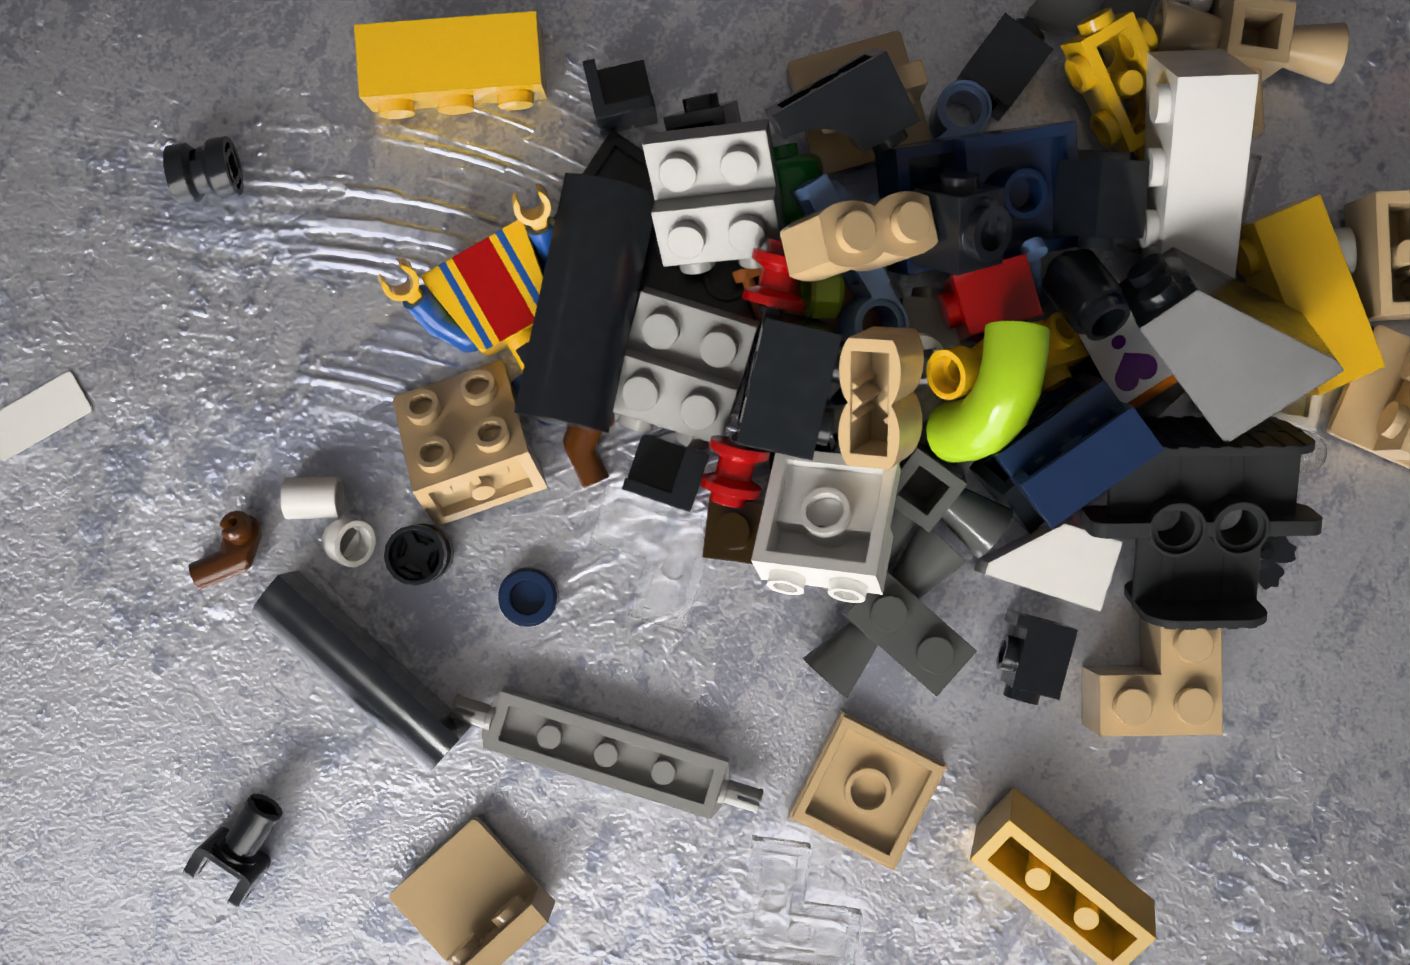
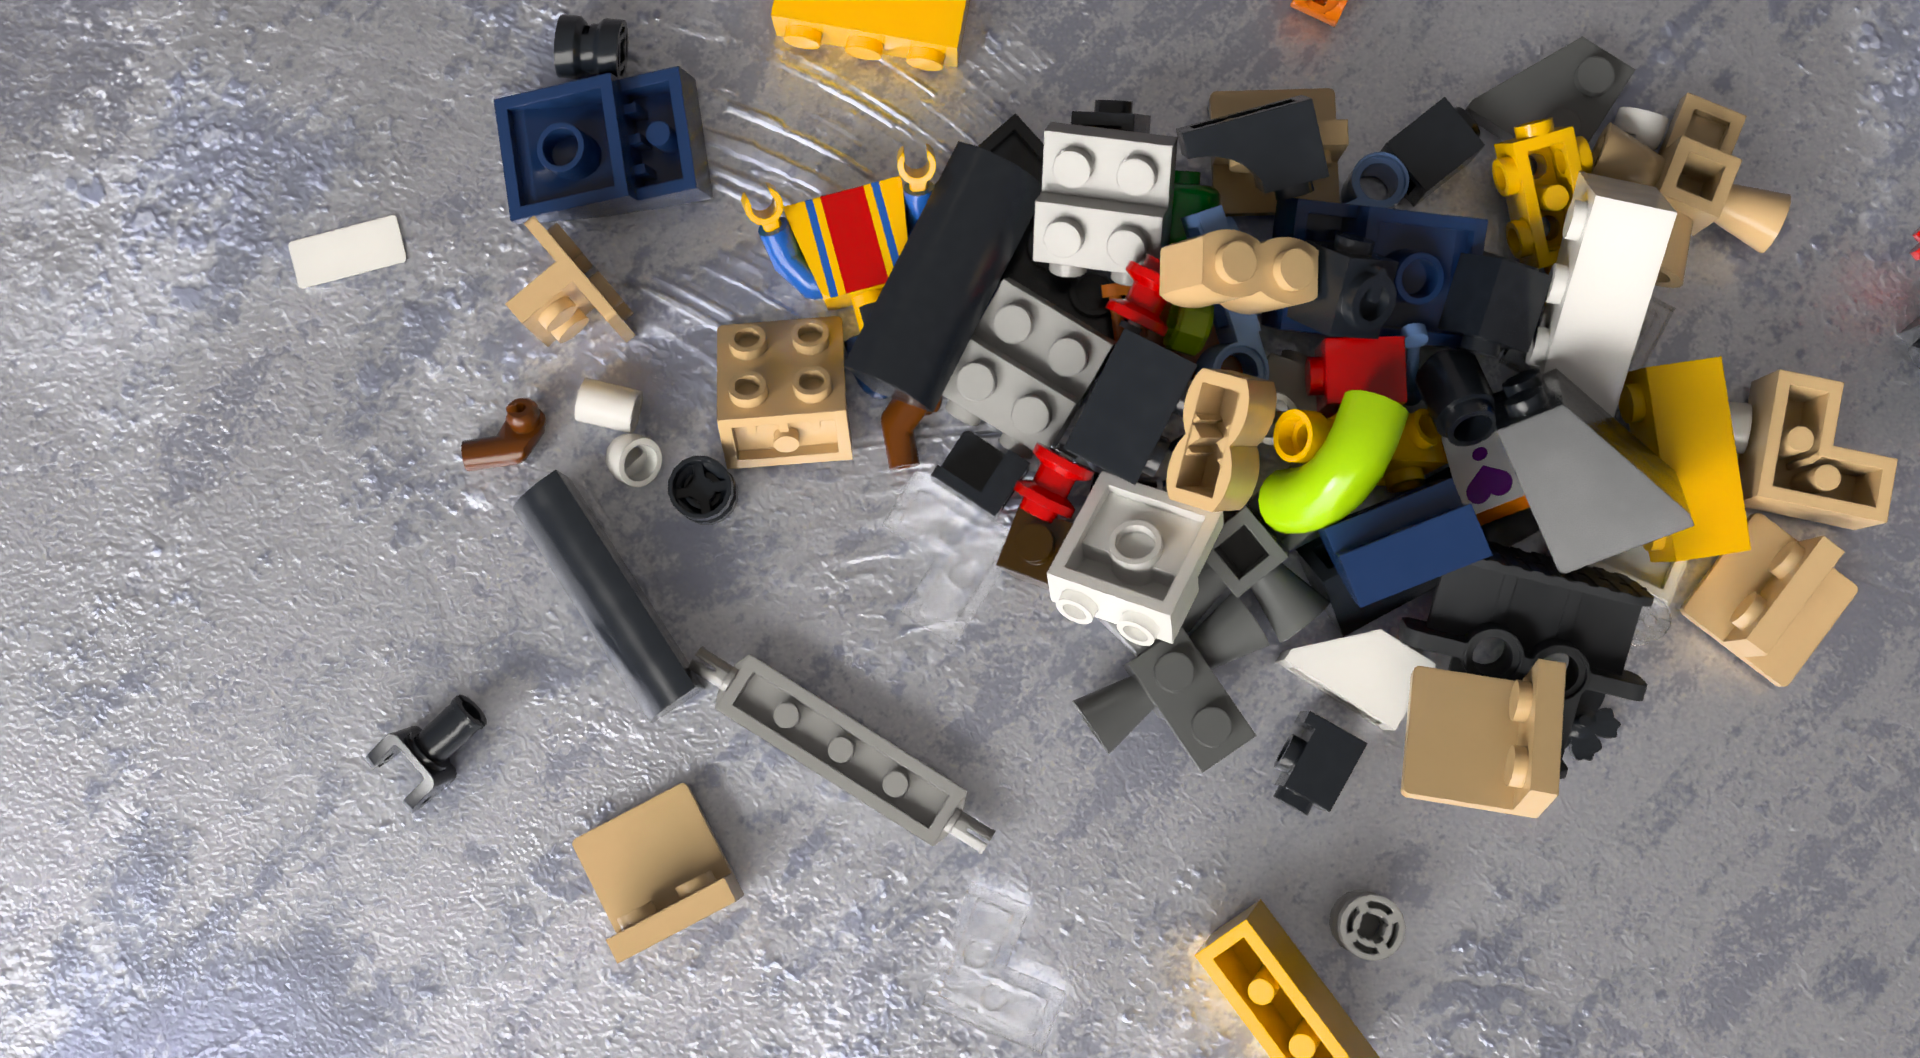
camera: 10 degrees right, 5 degrees down
dark blue tile [498,566,559,627] -> none
black panel [582,59,658,136] -> none
tan tile [788,709,948,871] -> none
tan brick [1081,616,1223,736] -> none
none -> dark blue slope [493,66,713,224]
none -> tan bracket [505,215,636,347]
none -> light grey wheel [1329,890,1406,961]
none -> tan bracket [1401,659,1566,819]

